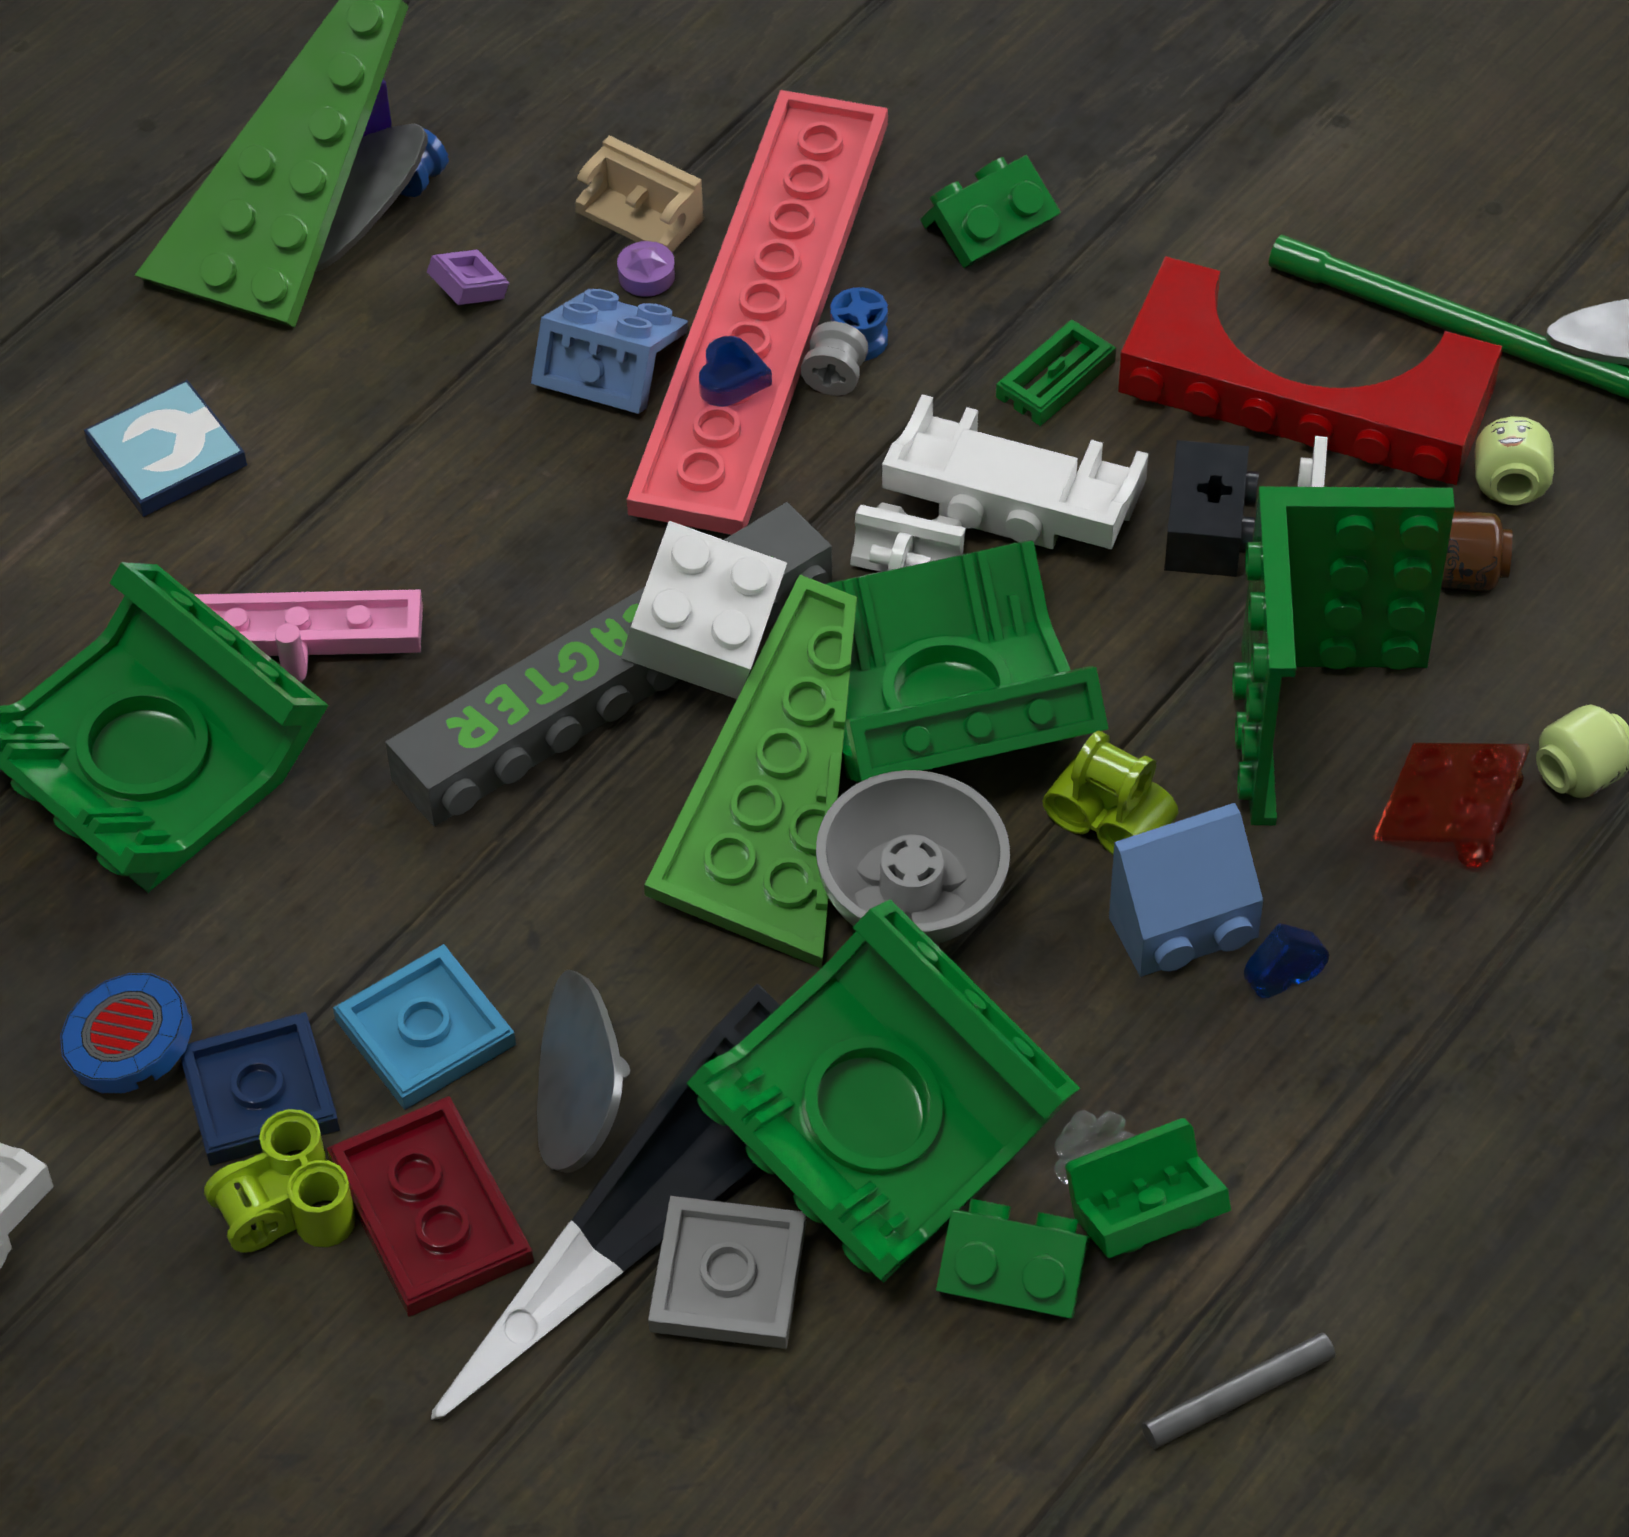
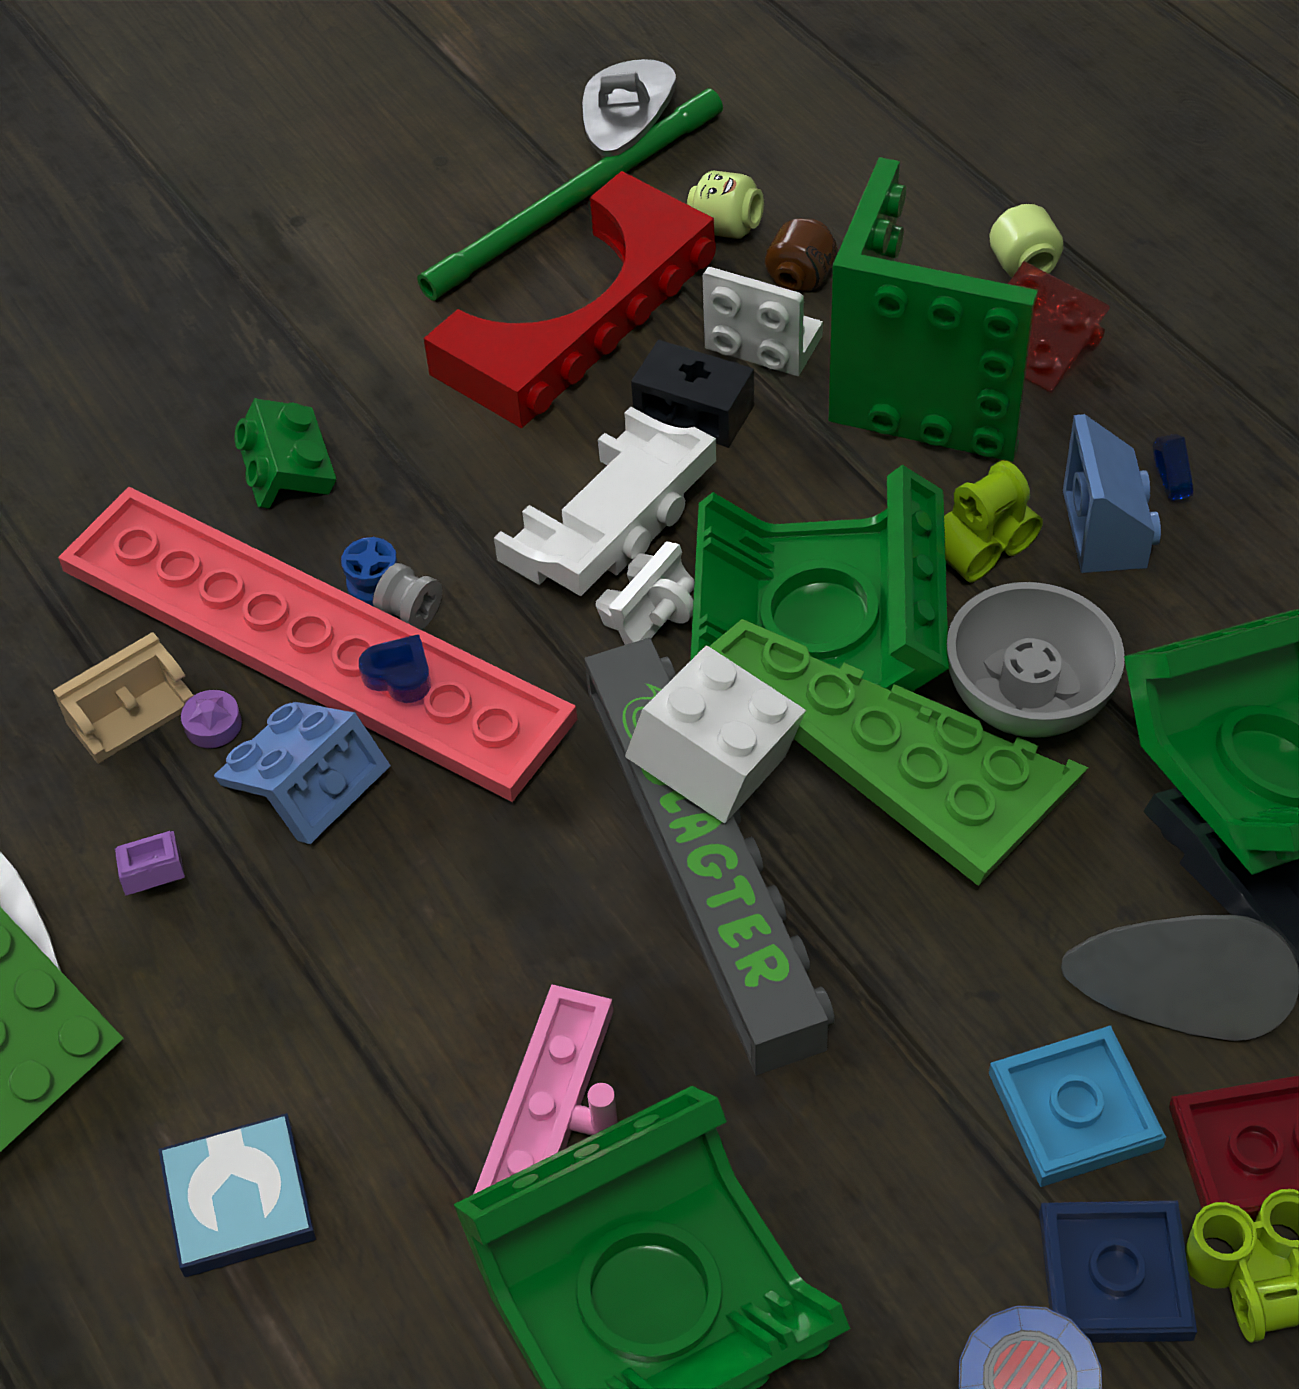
camera: 70 degrees left, 0 degrees up
green tile [996,319,1116,426] -> none

